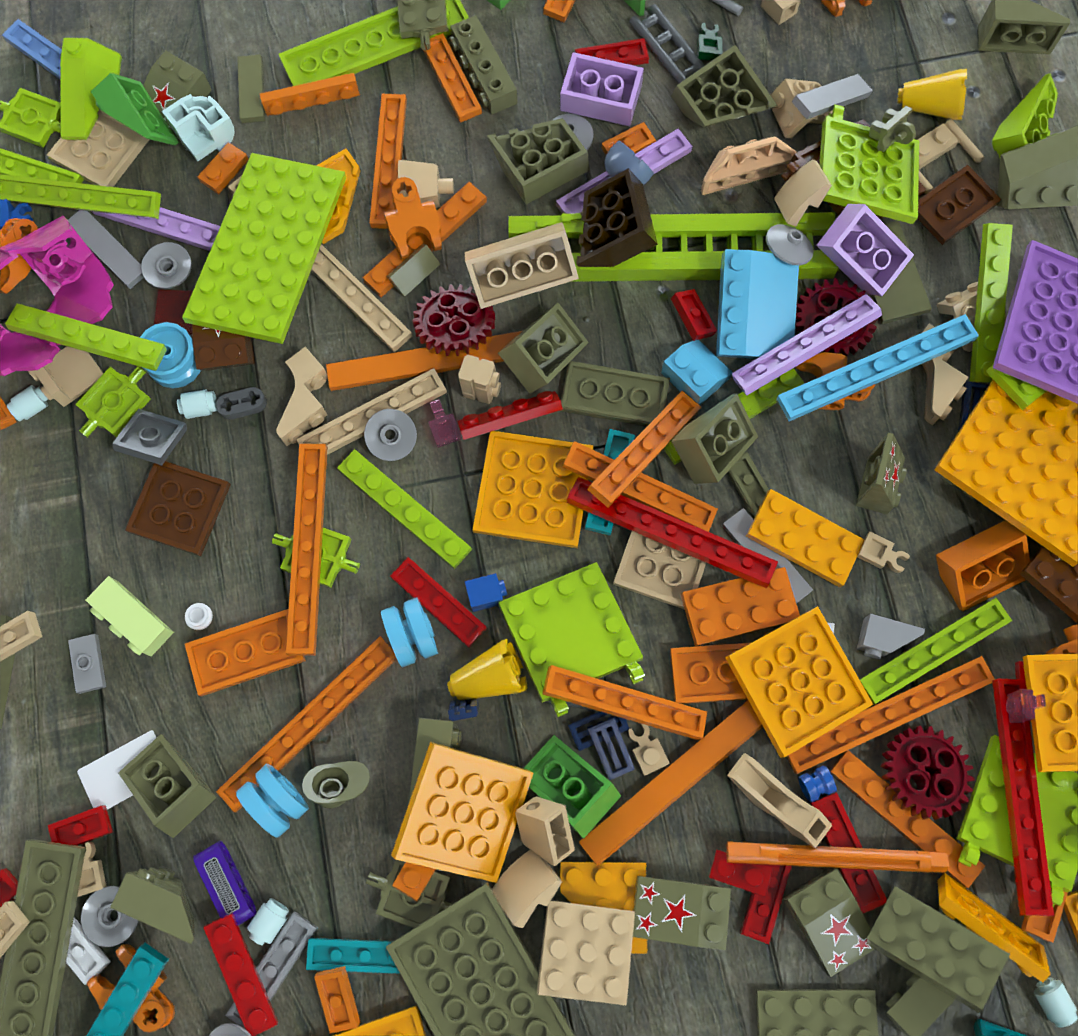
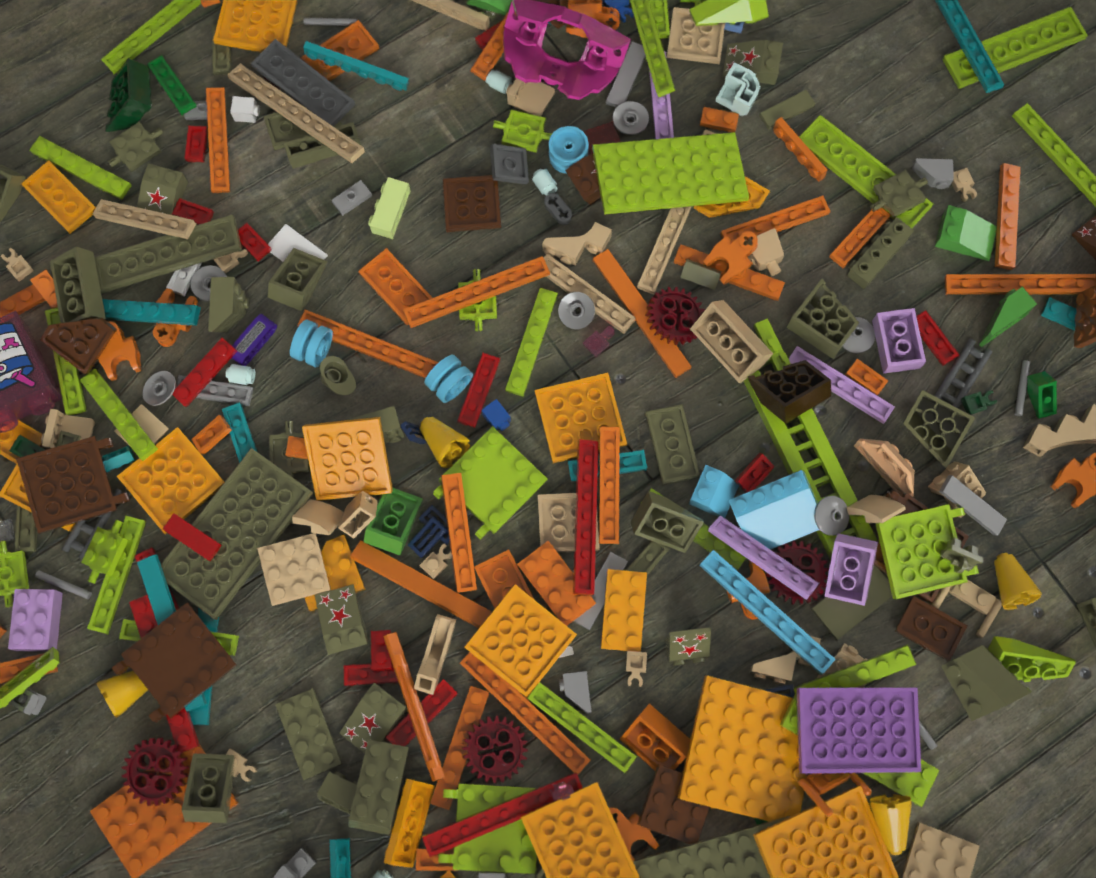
camera: 65 degrees right, 0 degrees up
lime plate [5,303,167,371] -> none
bright green slope [91,73,179,145] -> none
white plate [185,603,213,630] -> none
red plate [457,391,563,440] -> none
tan brick [458,355,501,404] -> none
olive slope [498,302,589,394] -> none
orange plate [588,391,701,507] -> none
sand blue cylinder [605,140,654,186] -> none
blue wheel [798,765,837,803] -> none

